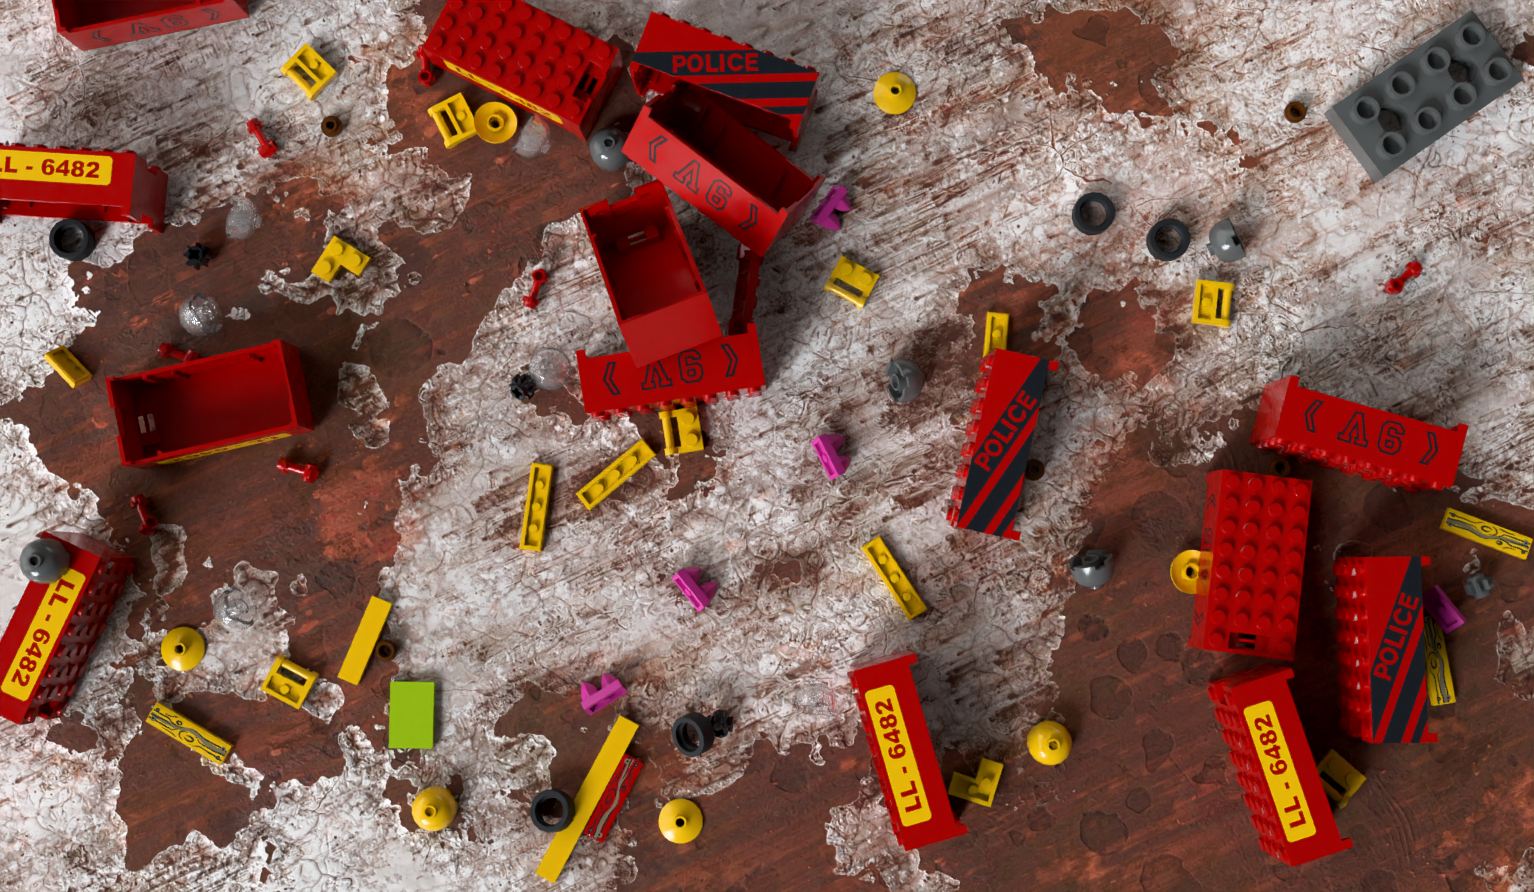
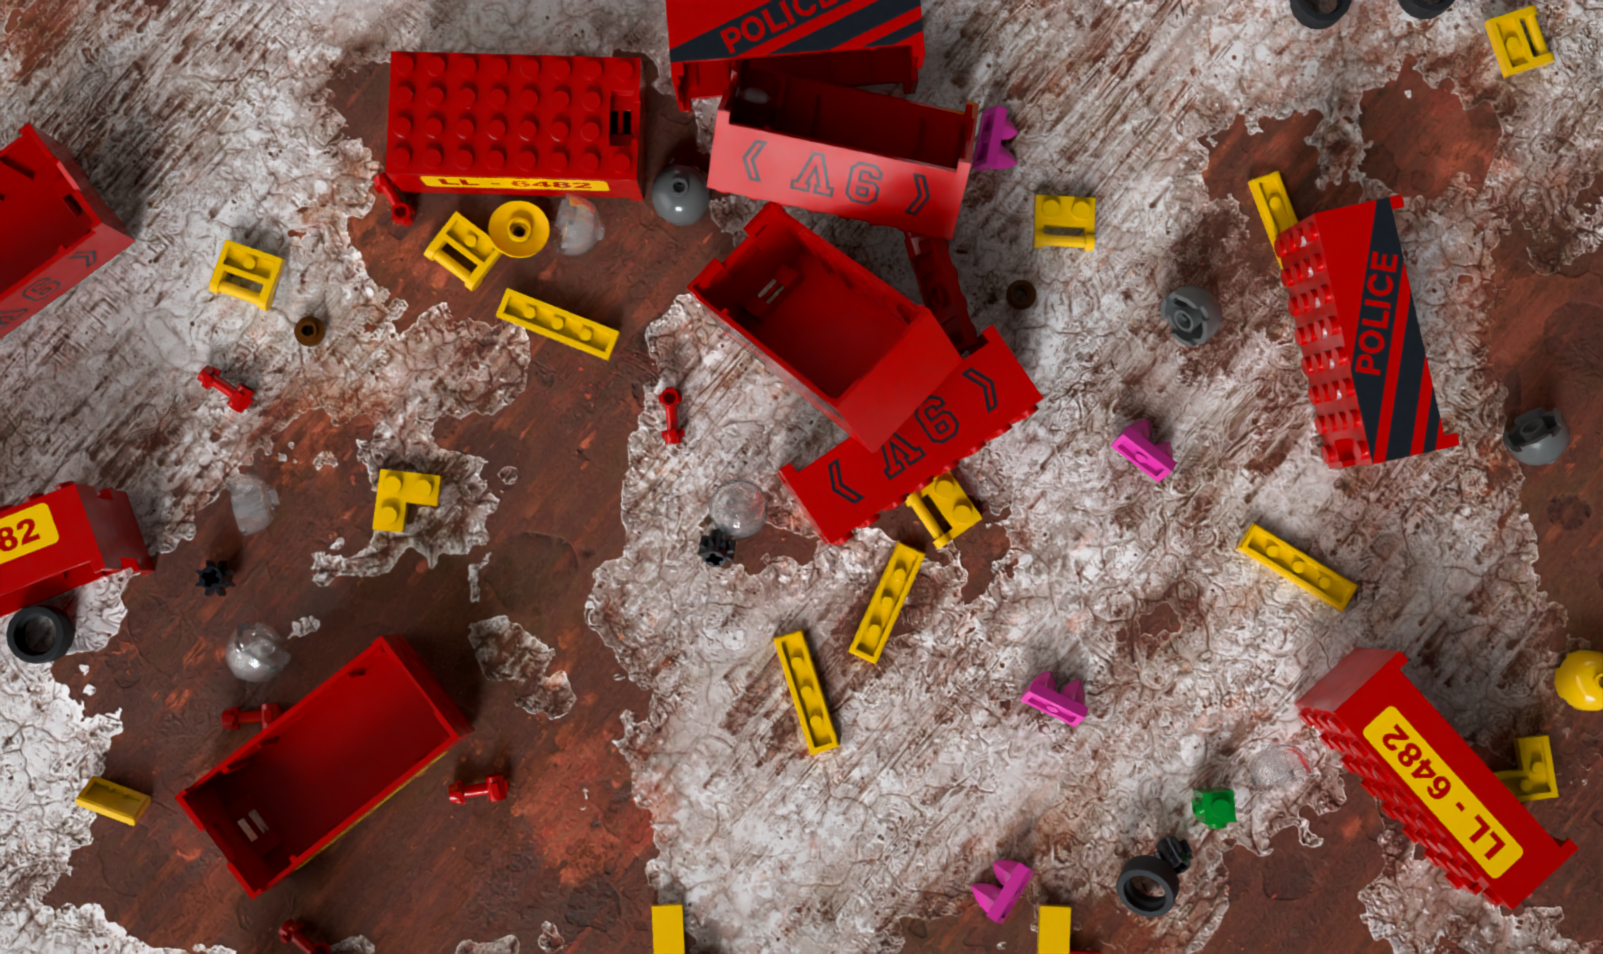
camera: 40 degrees left, 0 degrees up
none -> yellow plate [496,288,621,361]
none -> reddish brown plate [1006,280,1036,310]
none -> green brick [1192,786,1237,829]

